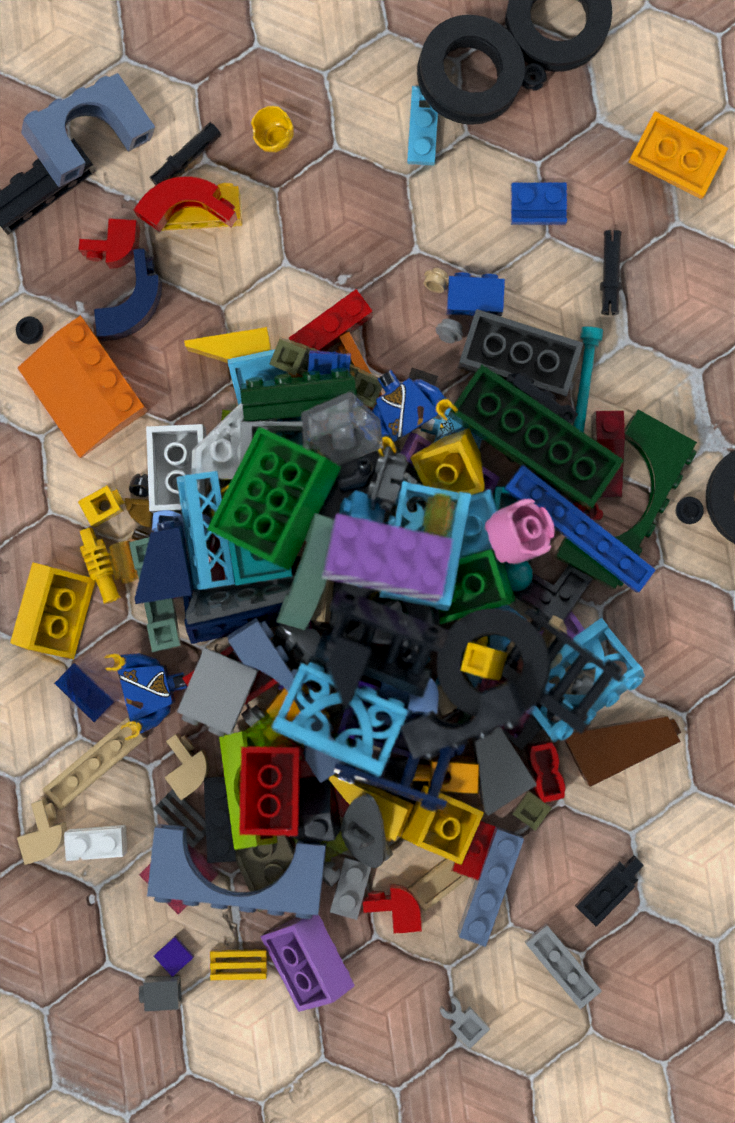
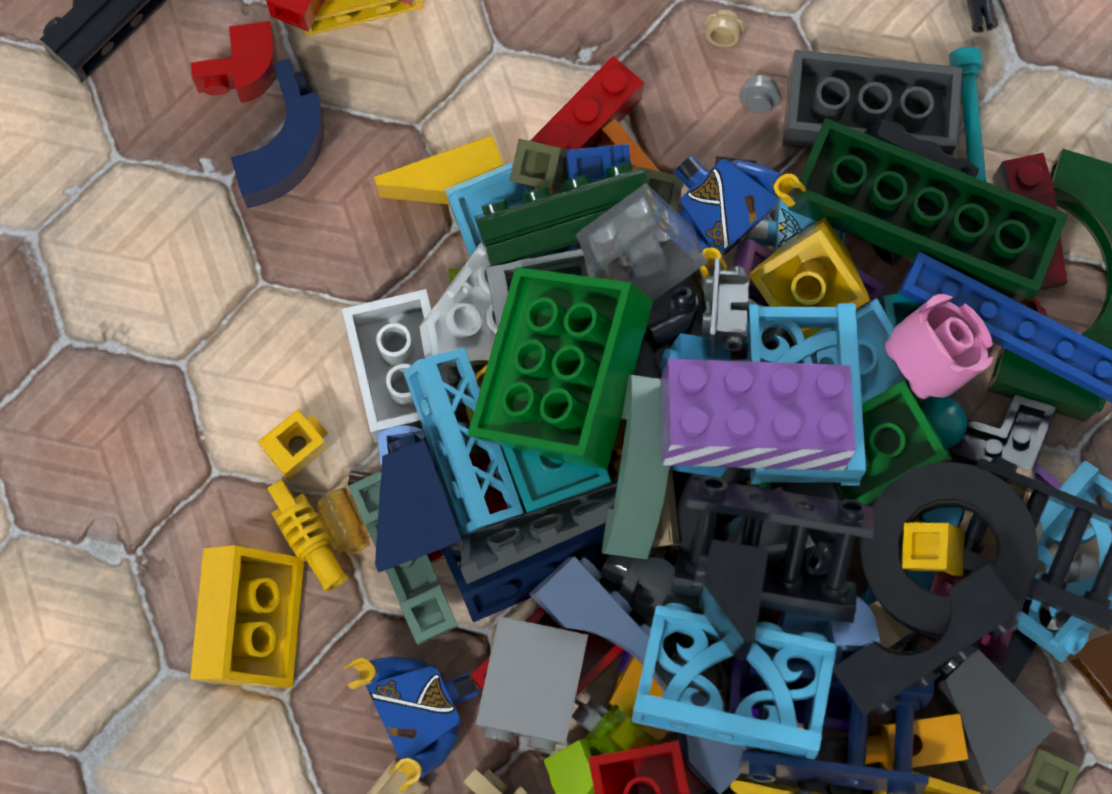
camera: 15 degrees left, 10 degrees down
black plate [16,316,44,345] -> none
orange slope [17,315,148,458] -> none
clear blue plate [54,663,115,722] -> none
pearl gold tile [125,498,153,528] -> none
black hinge [129,474,149,497] -> none
clear yellow brick [422,493,456,538] -> none
blue brick [446,272,505,317] -> none
red brick [527,740,565,803] -> none

